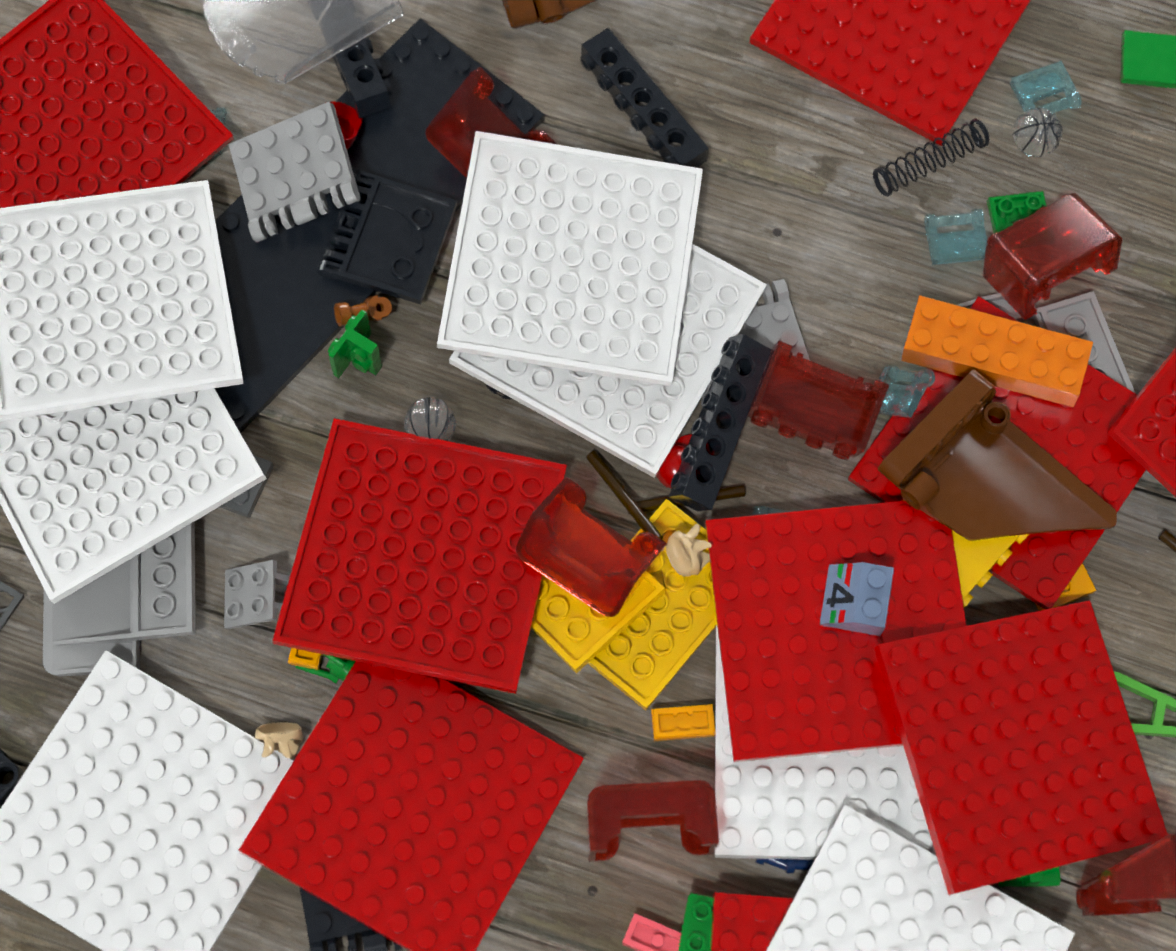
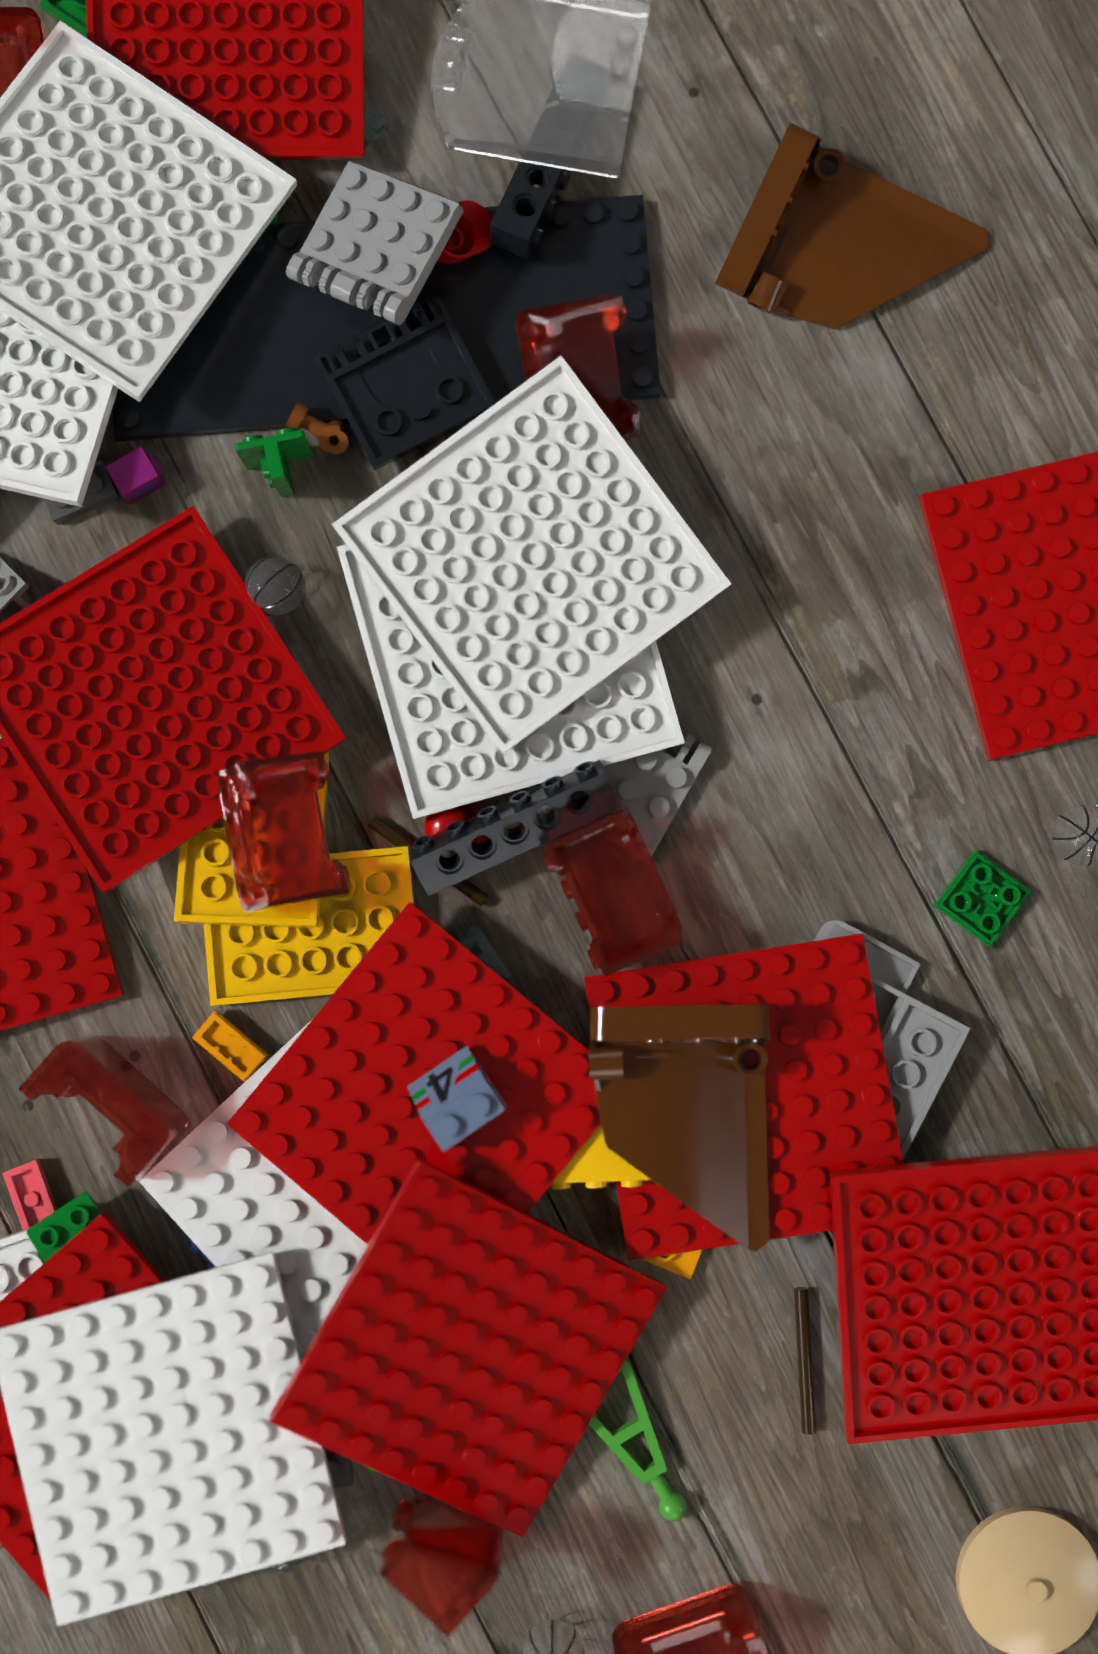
camera: 45 degrees right, 15 degrees up
black brick [580,28,709,168] -> none
dark brown bar [586,451,663,544] -> none
tan piece [666,524,712,577] -> none
clear light blue plate [864,366,935,417] -> none
black piece [873,118,990,197] -> none
orange brick [901,295,1093,407] -> none
clear light blue plate [924,209,990,265] -> none
clear red windscreen [983,193,1122,320] -> none
none -> magenta brick [105,446,166,505]

